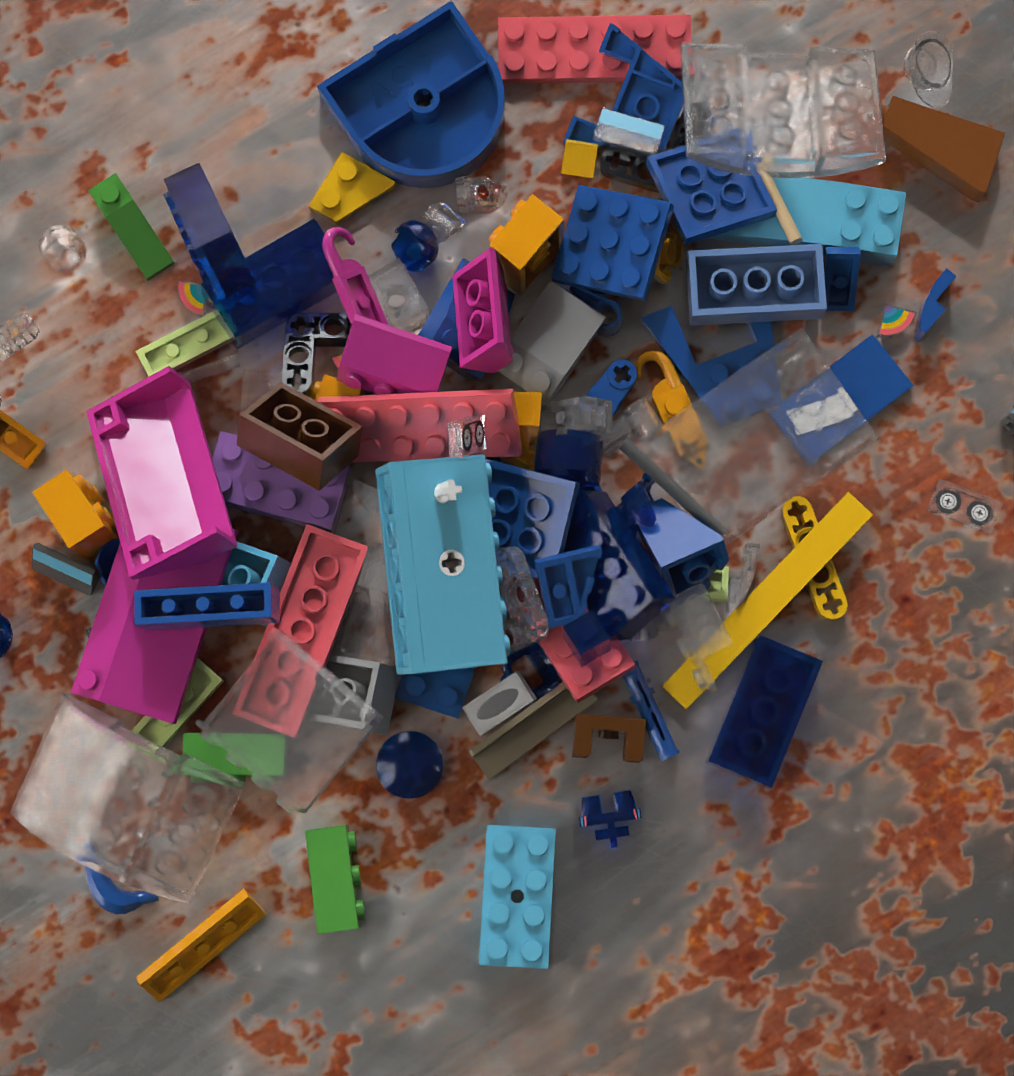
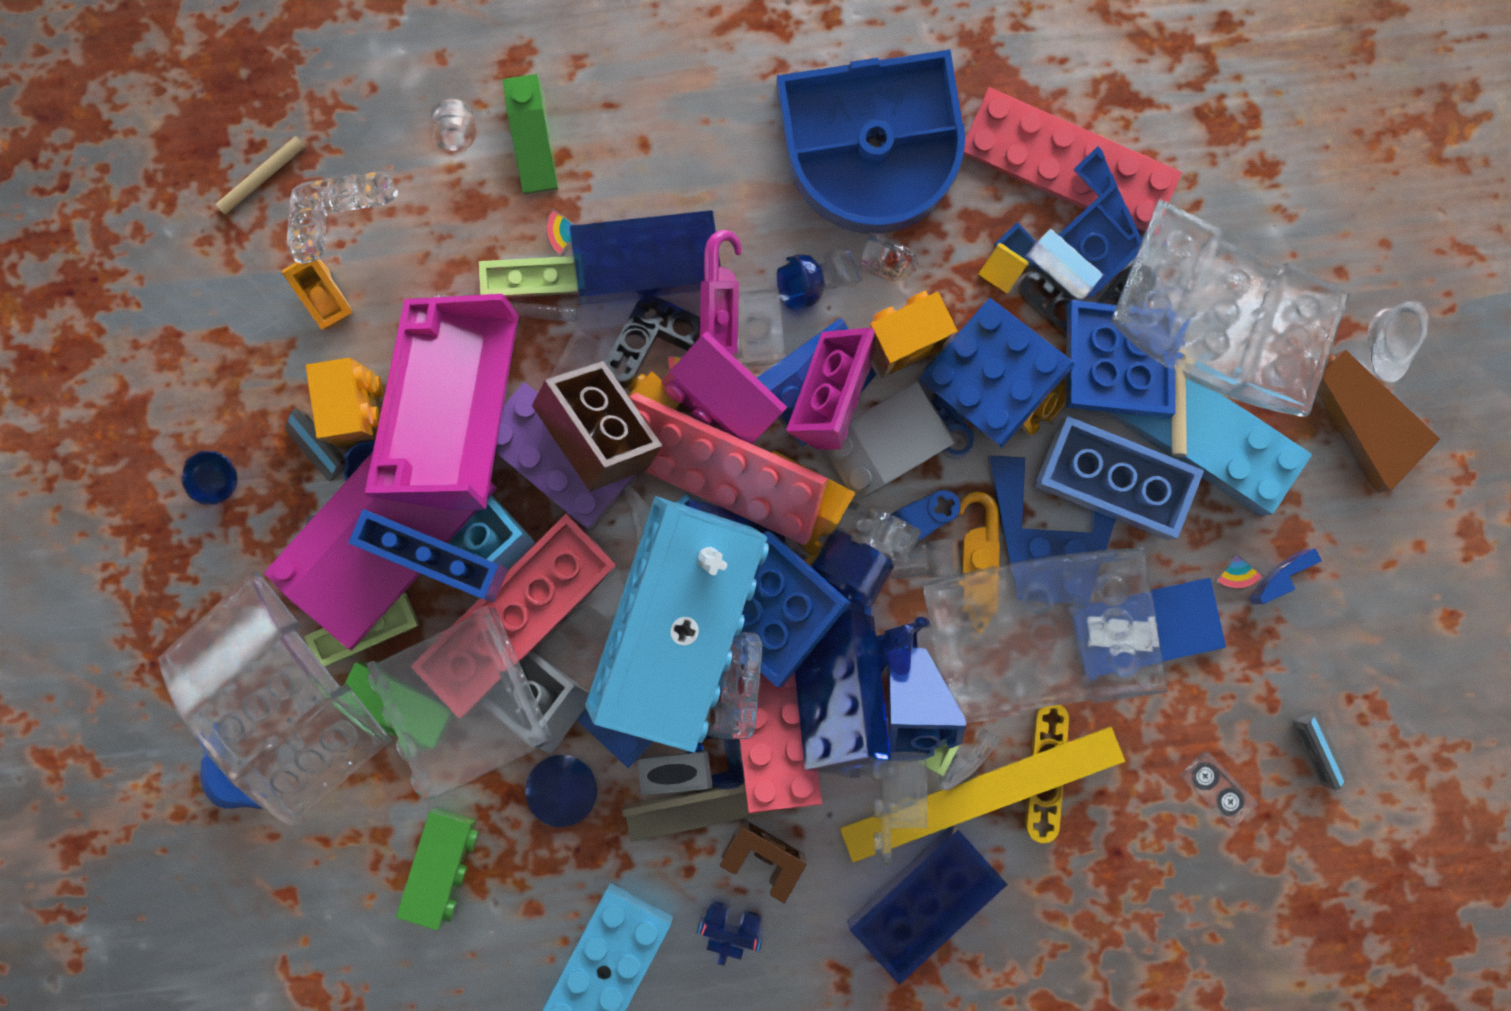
camera: 20 degrees right, 5 degrees up
light orange plate [136,889,267,1003] -> none
clear blue brick [163,163,257,300] -> none
yellow wing [309,152,396,225] -> none
clear tile [448,415,486,458] -> none
blue wing [534,545,602,628] -> none
clear blue brick [562,610,611,667] -> none
dark grey bar [619,438,727,536] -> none
blue pin [623,660,680,761] -> none
blue slope [824,247,861,311] -> none

